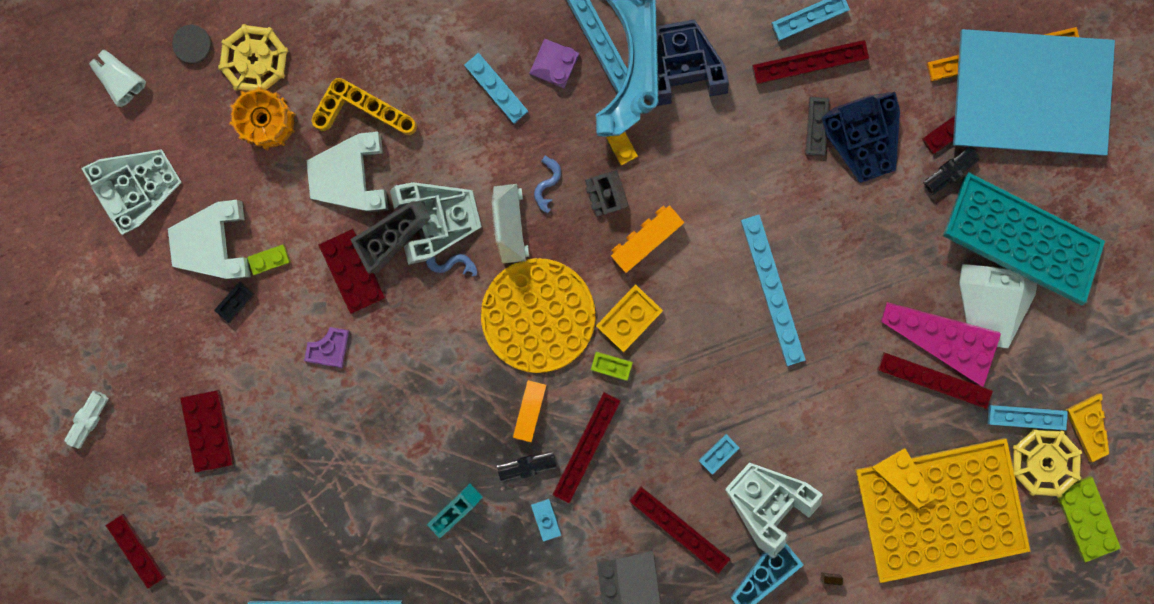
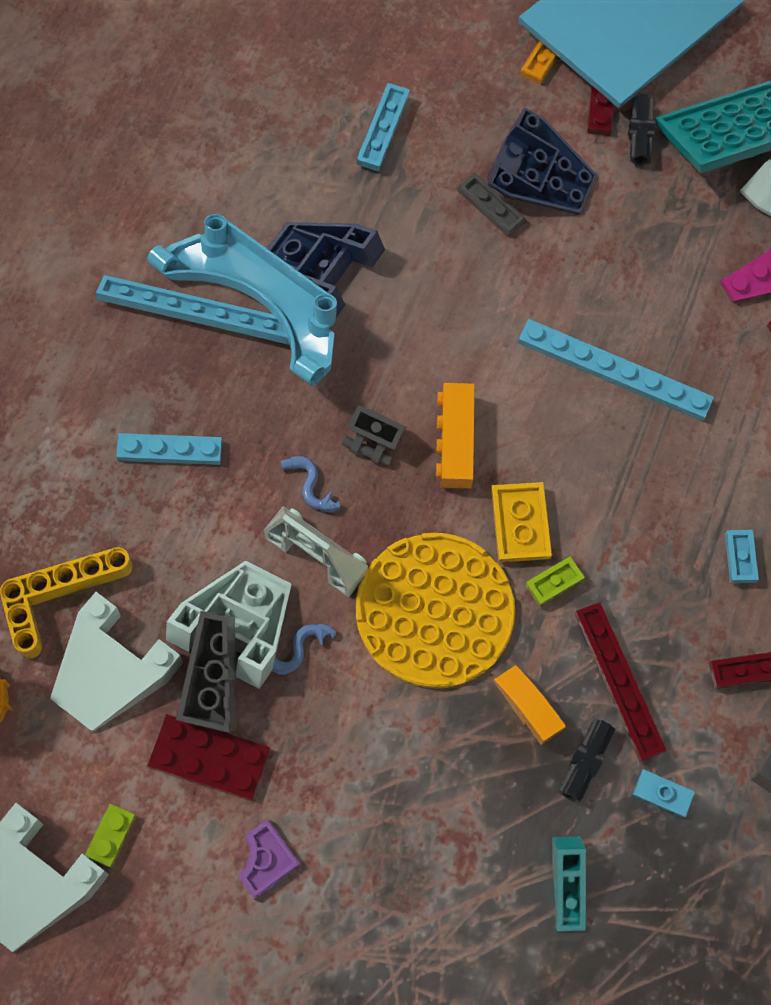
camera: 50 degrees left, 20 degrees down
black plate [214,282,255,323] -> none
medium lavender slope [529,39,580,89] -> none
yellow plate [606,132,638,166] -> none
dark red plate [752,40,869,85] -> none

